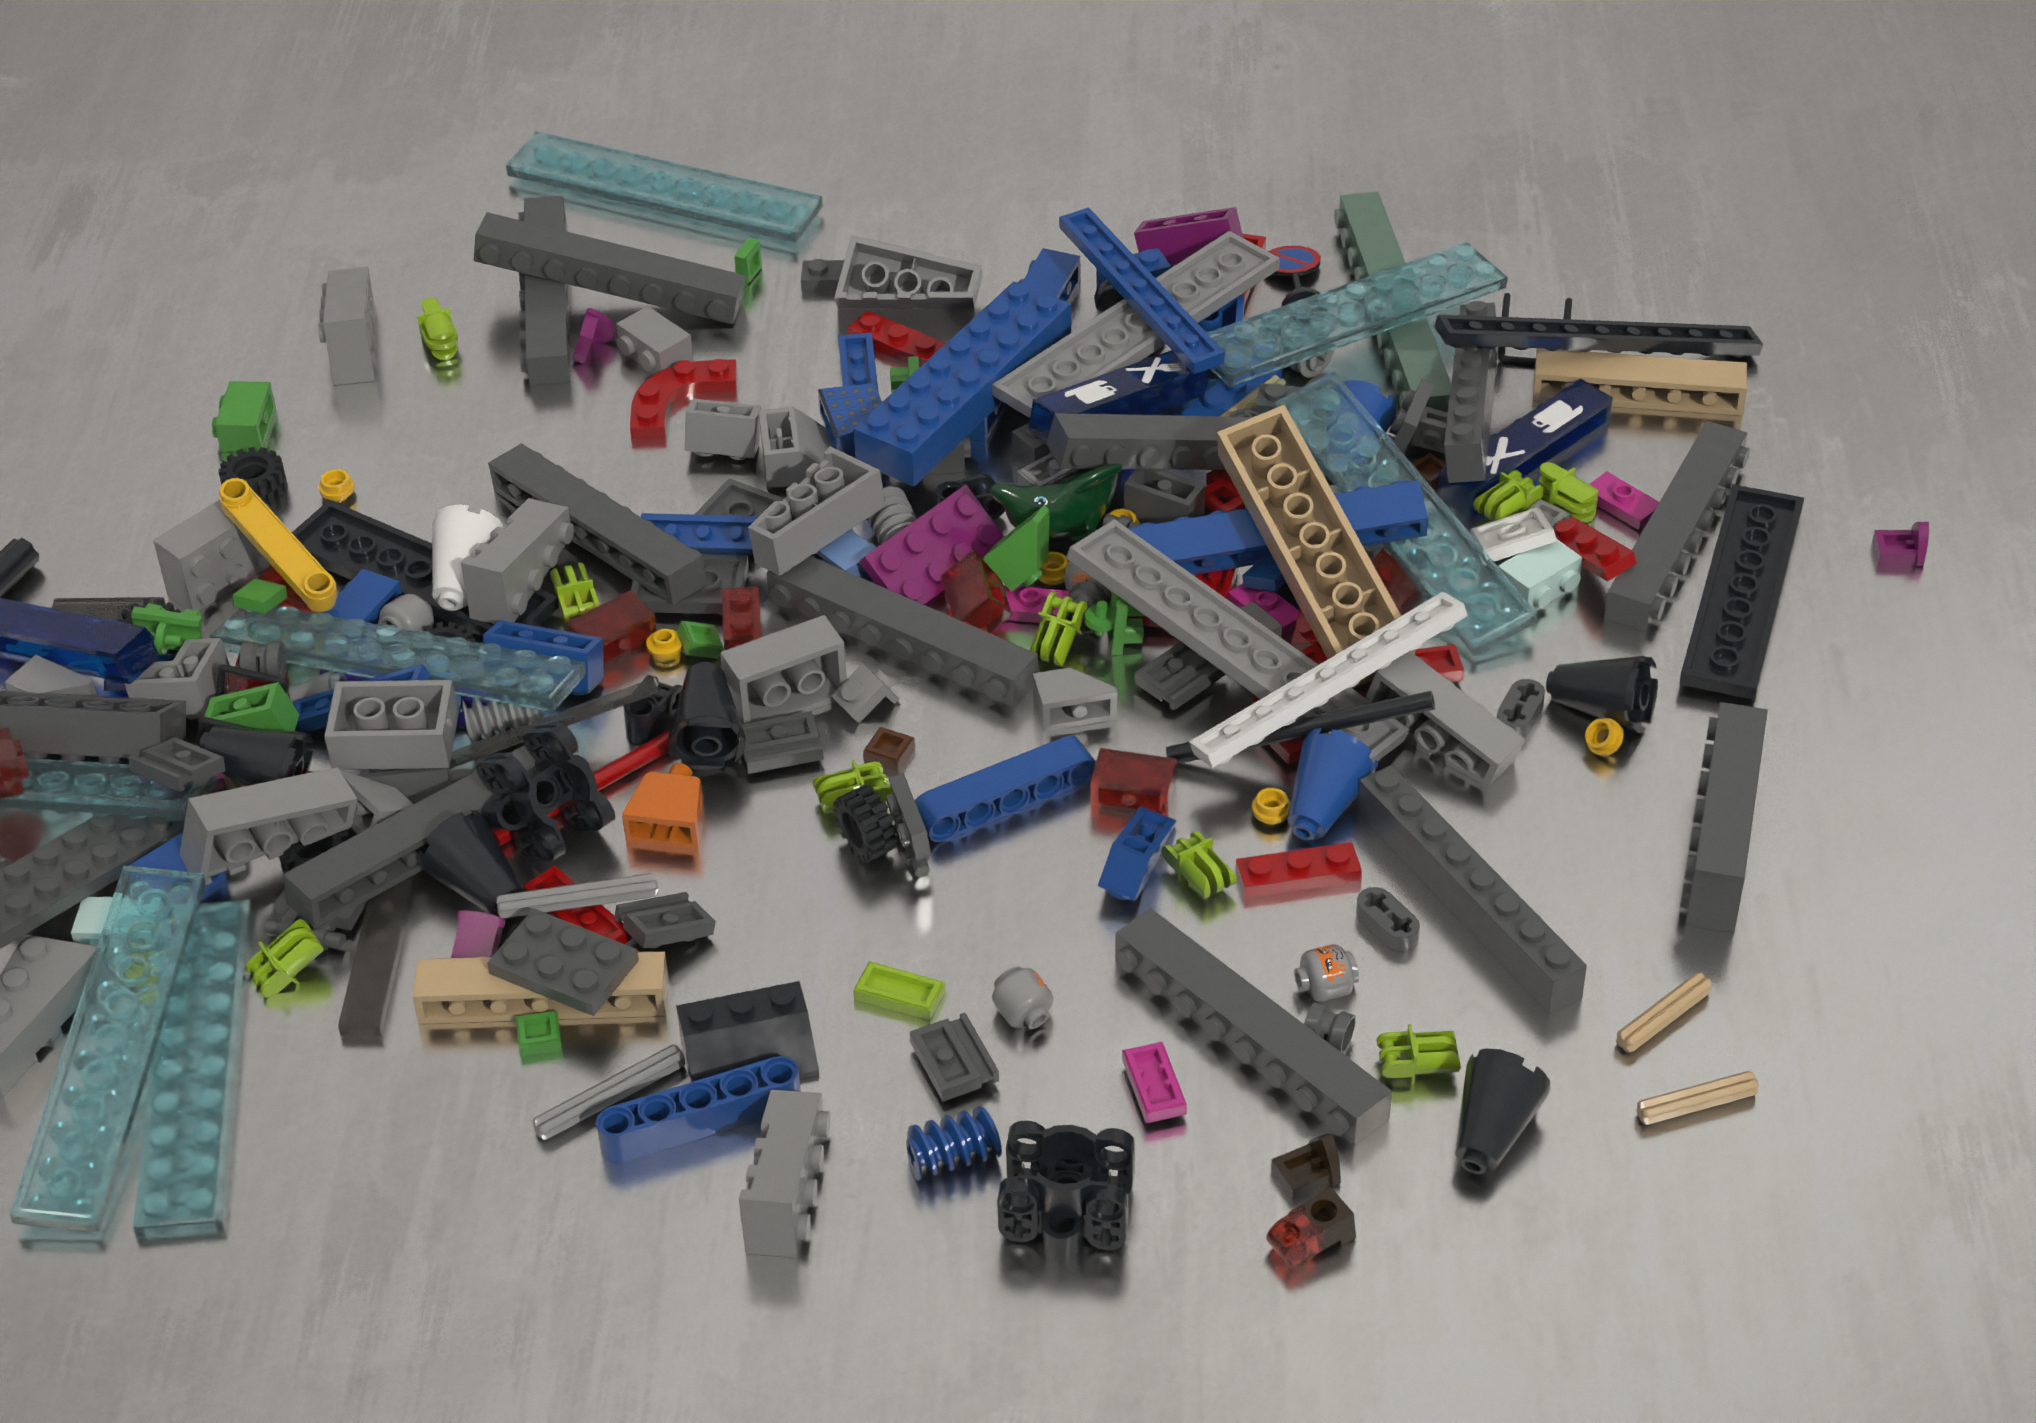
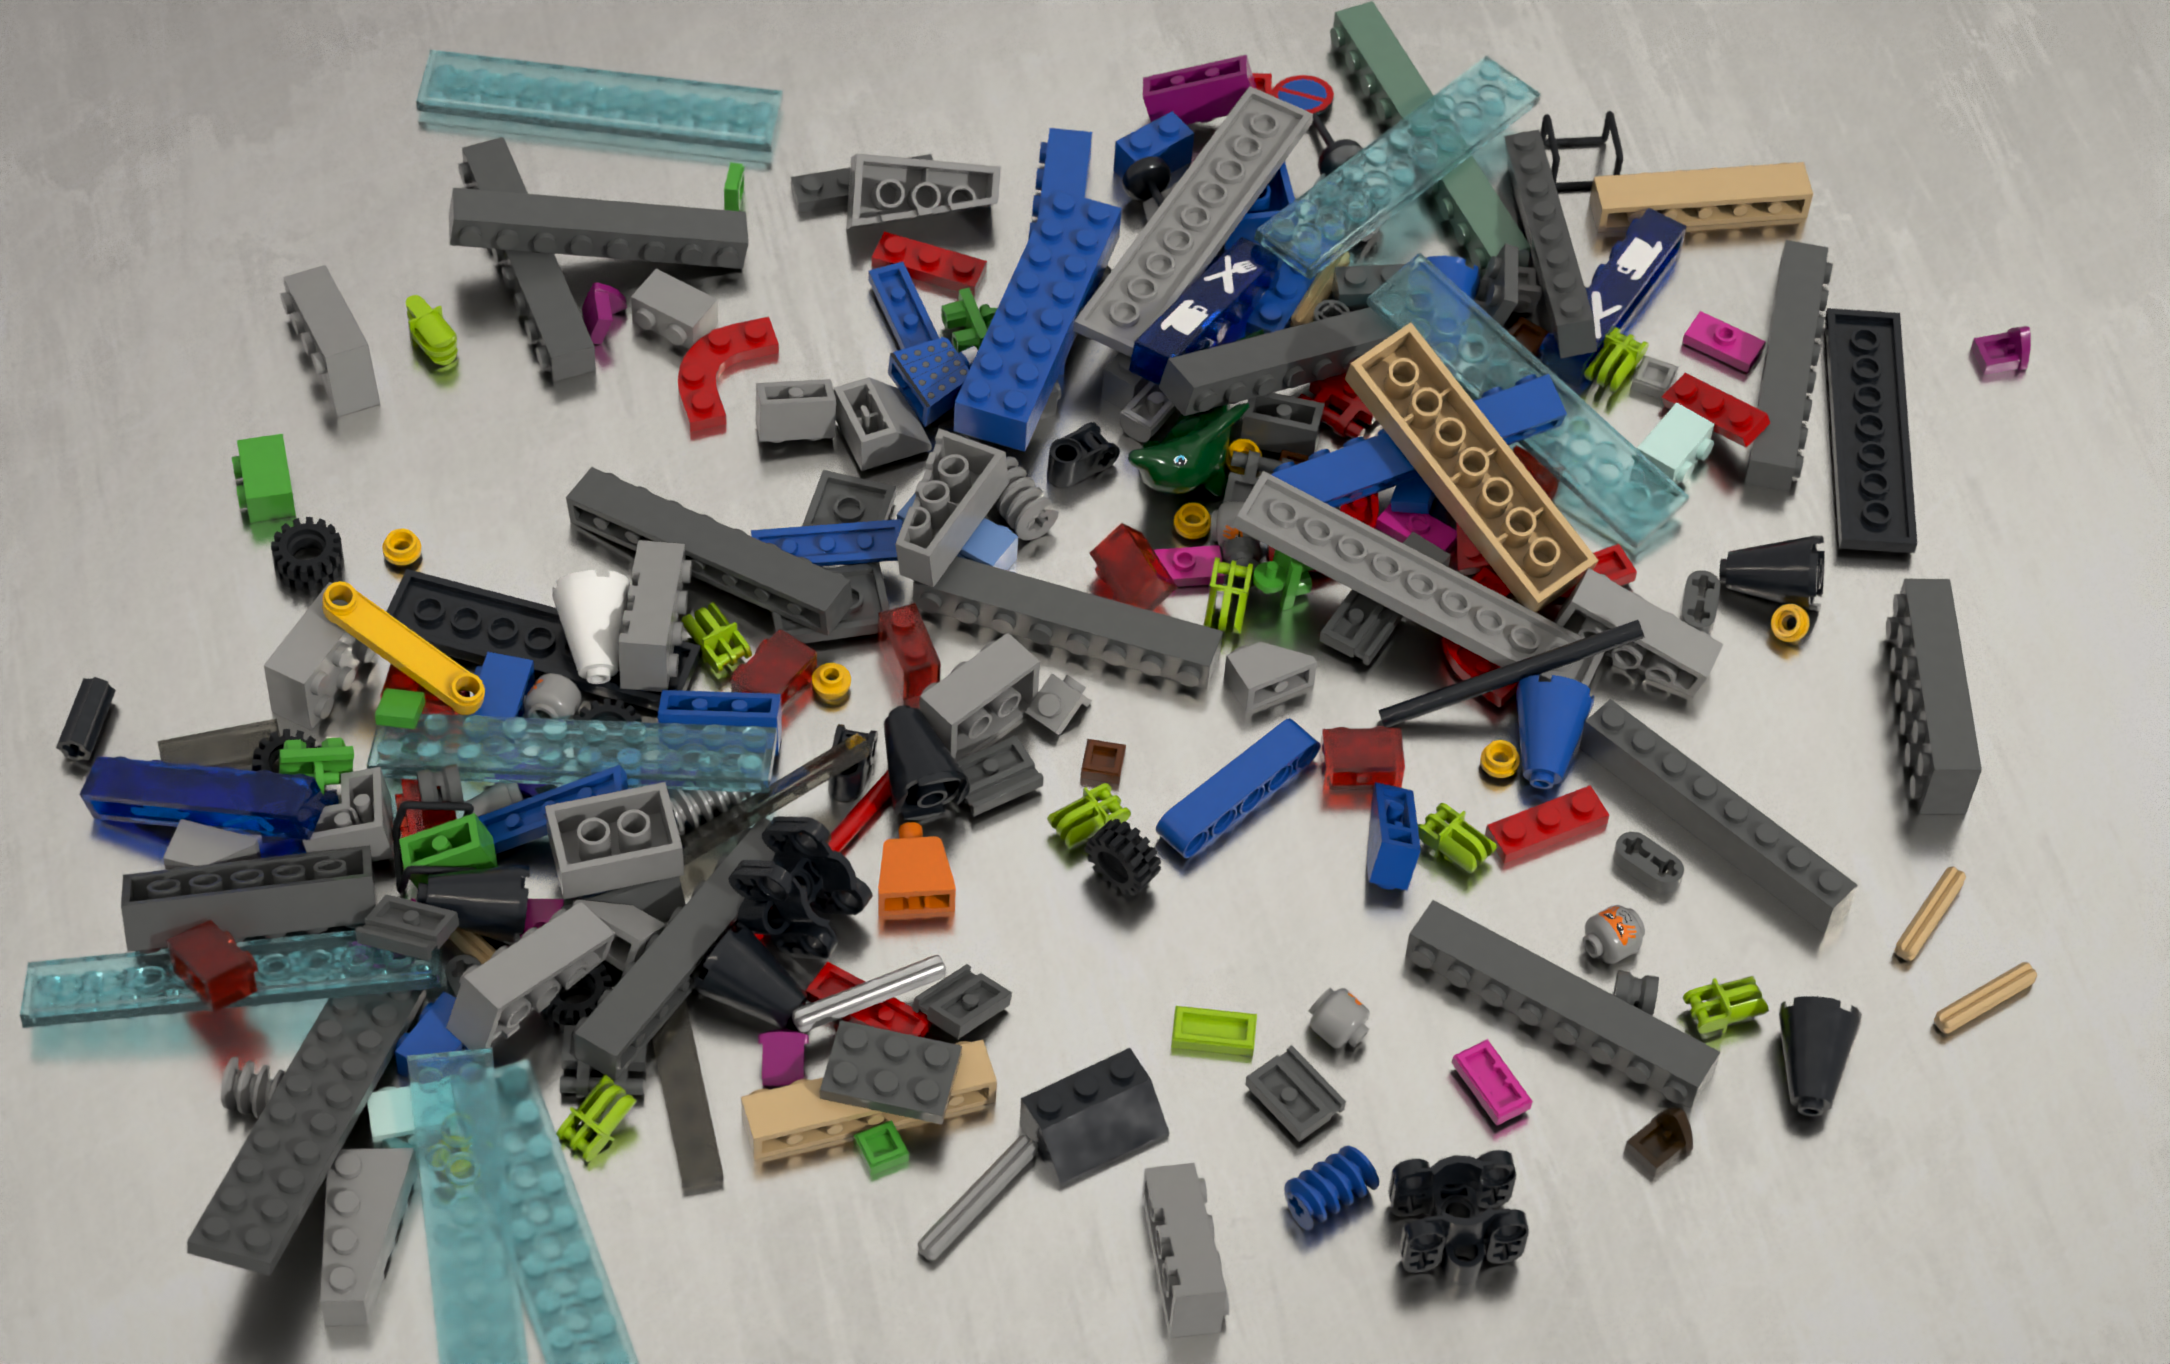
camera: 20 degrees left, 10 degrees up
blue beam [596,1056,801,1163] -> none
bright green tile [677,621,724,659] -> none
magenta plate [859,485,1005,605] -> none
dark grey plate [885,773,931,877] -> none
bright green slope [982,505,1050,592] -> none
blue plate [1059,207,1225,374] -> none
white plate [1189,592,1468,768] -> none
leg [1266,1187,1356,1268] -> none
black plate [1434,315,1763,357] -> none
white tile [1470,507,1557,564] -> none
lime arm [1538,462,1599,523] -> none

